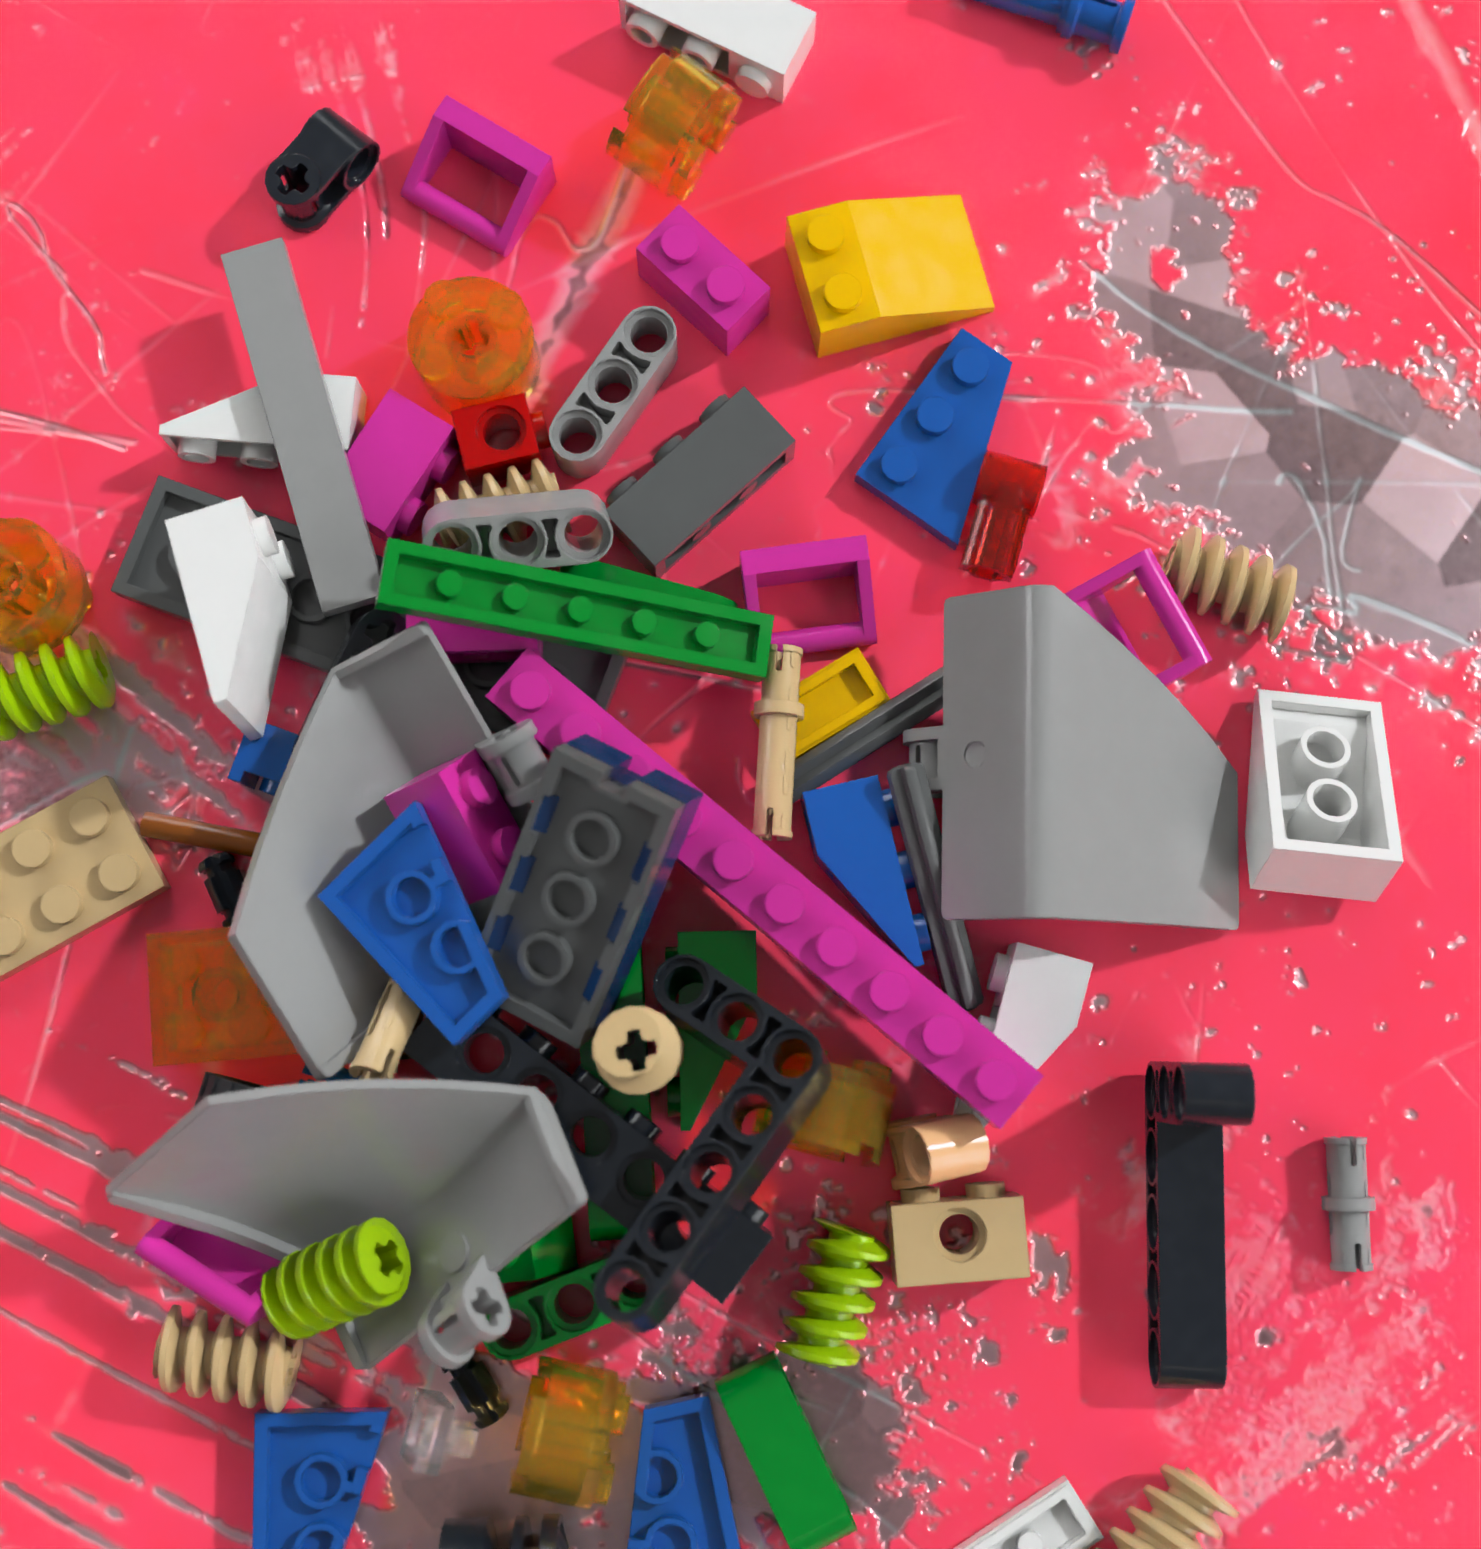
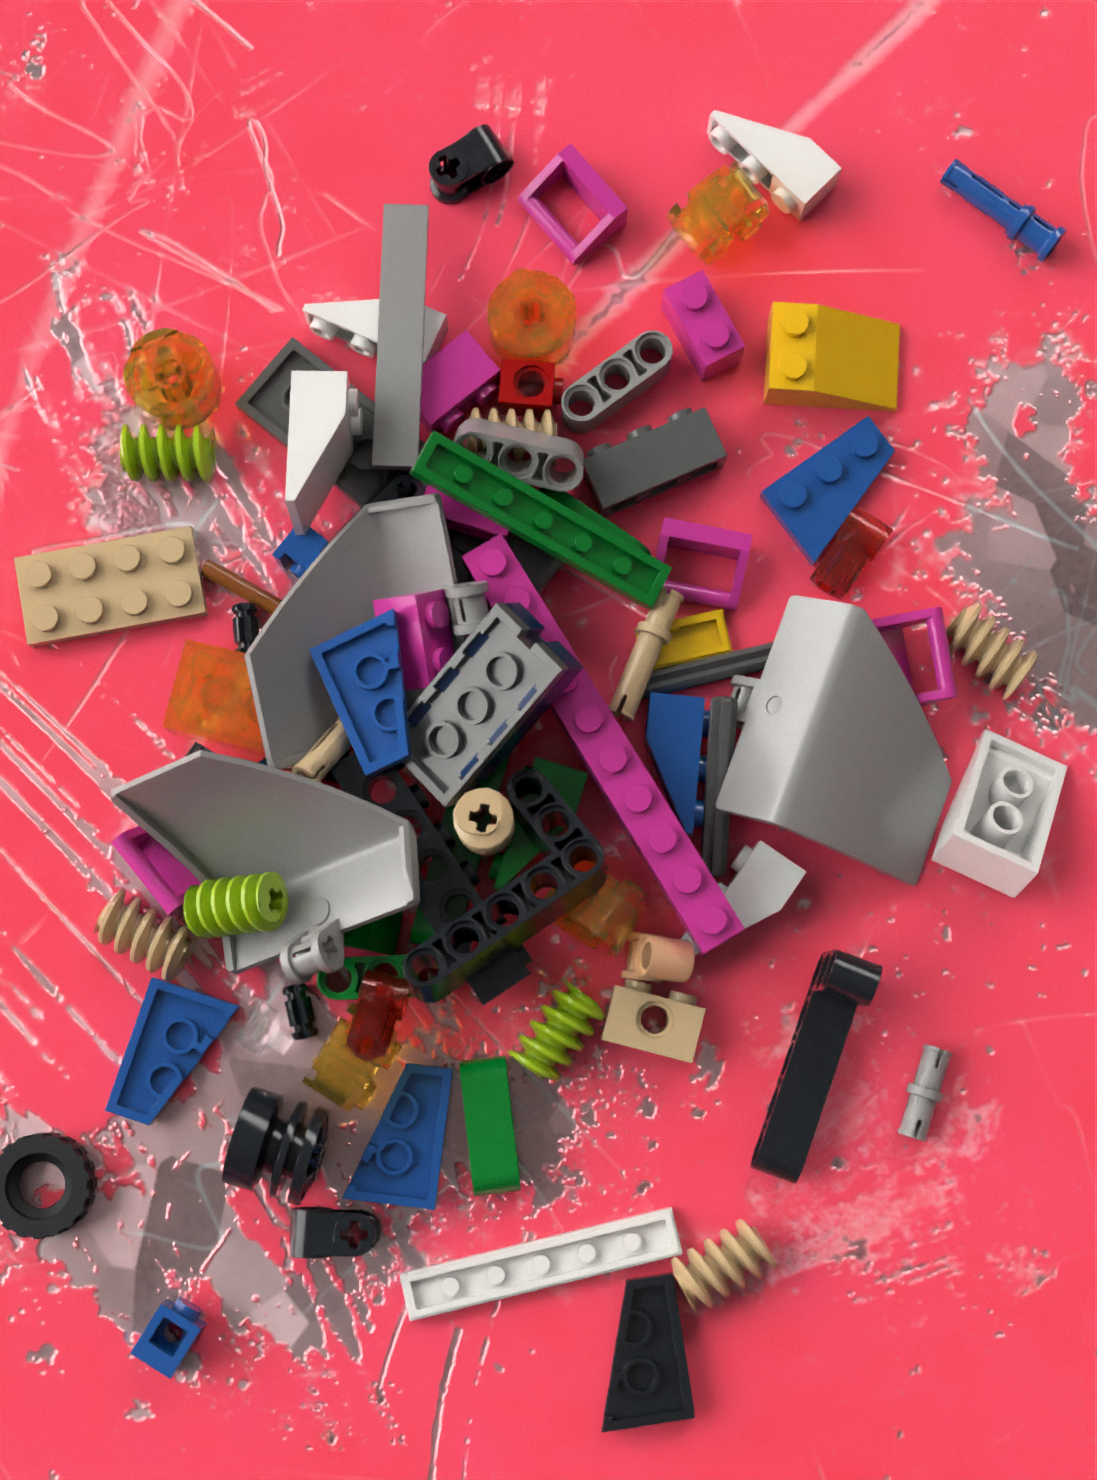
camera: 20 degrees right, 0 degrees up
none -> clear red piece [346,969,411,1062]

